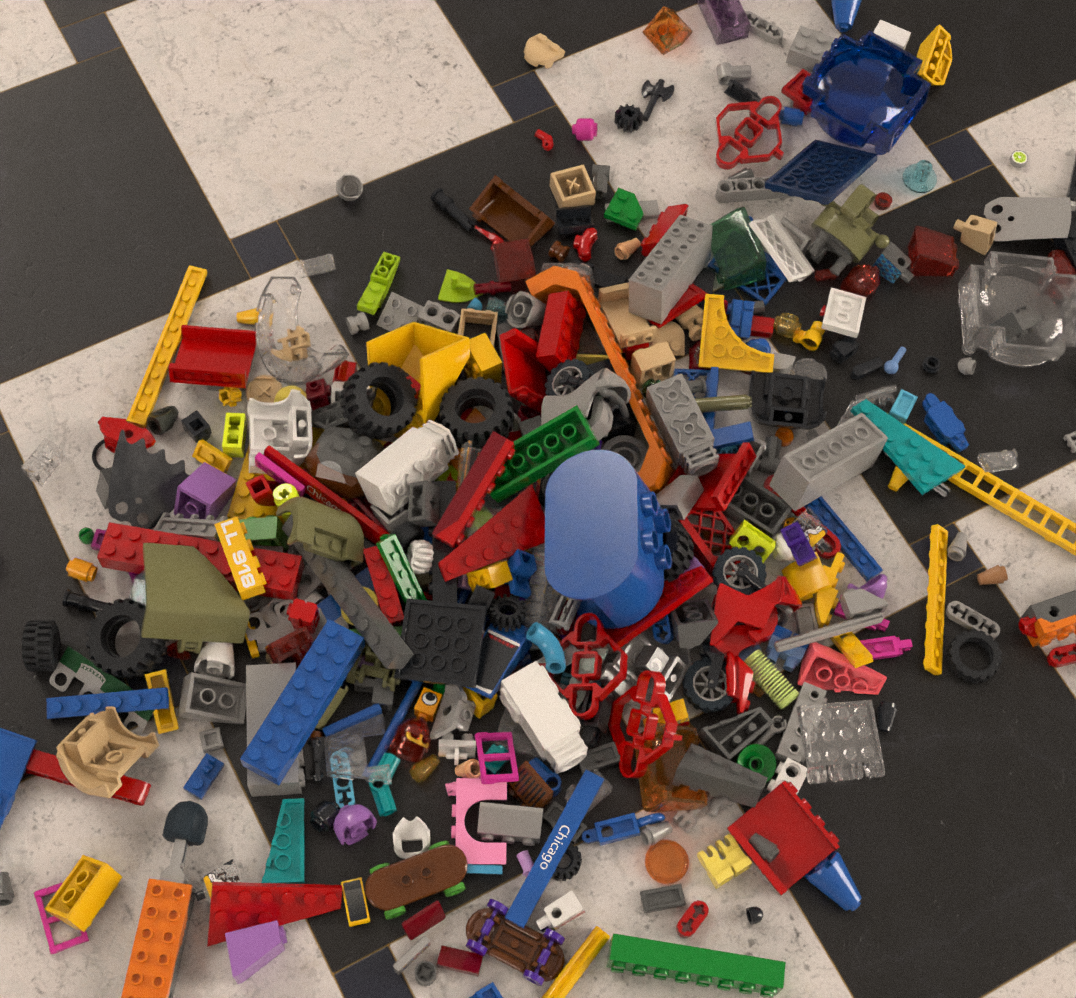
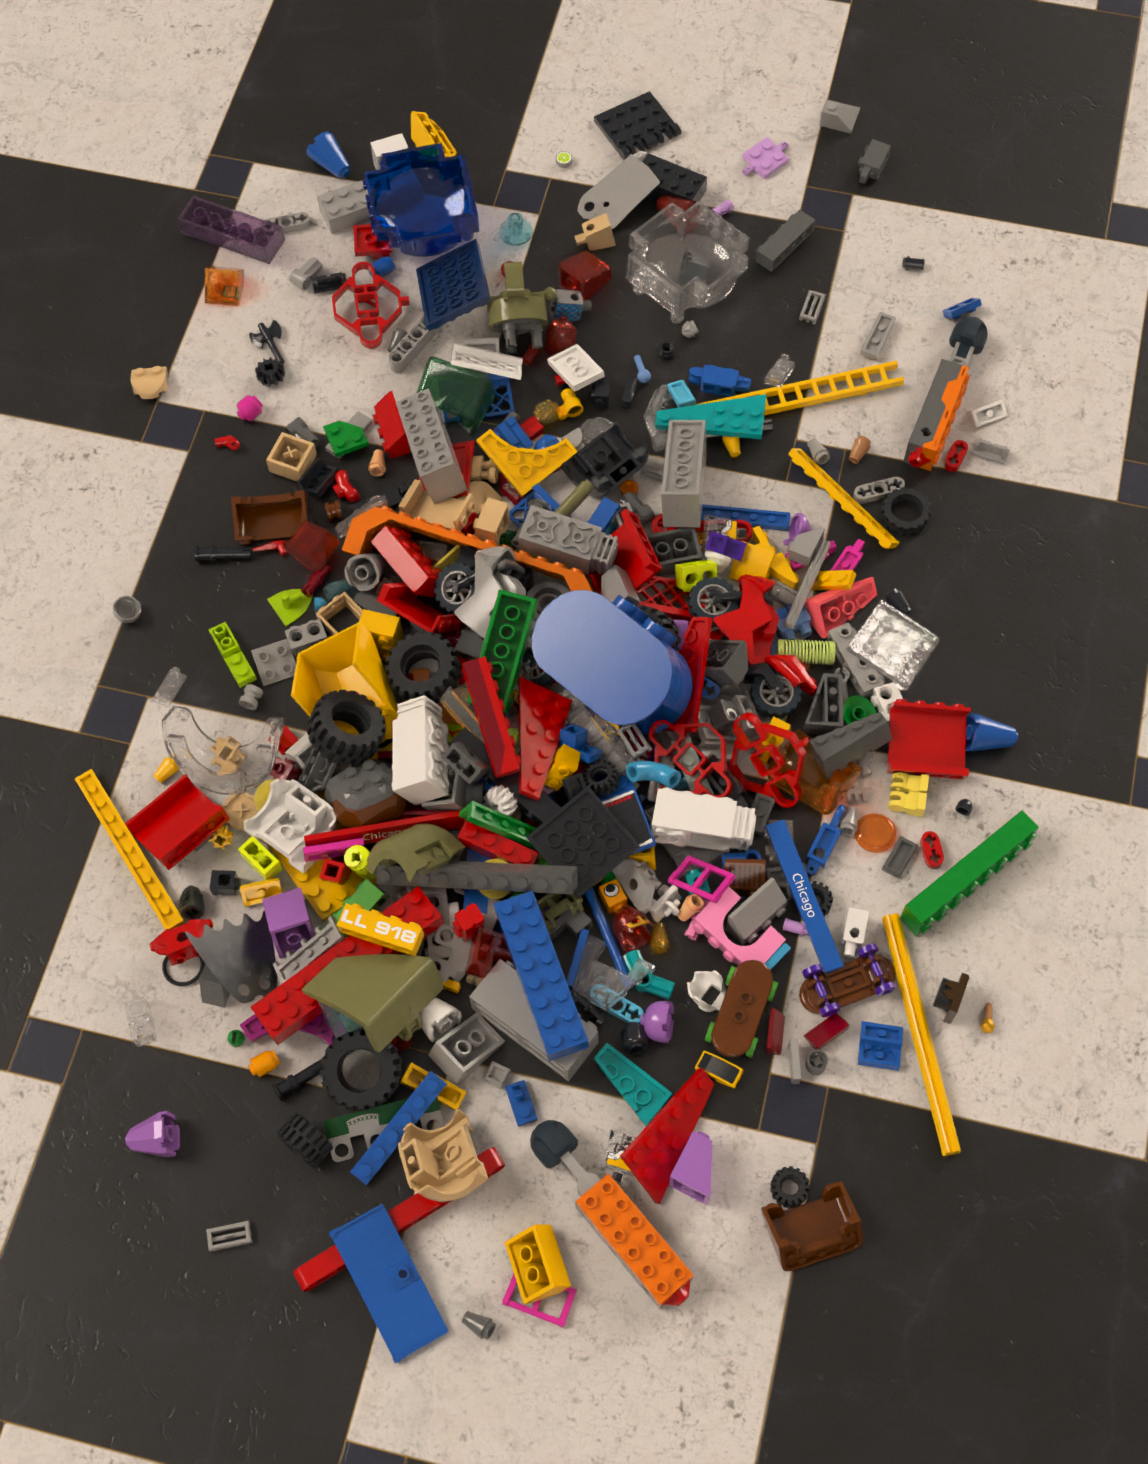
camera: 40 degrees left, 0 degrees up
dark grey cone [748,833,780,863] -> none

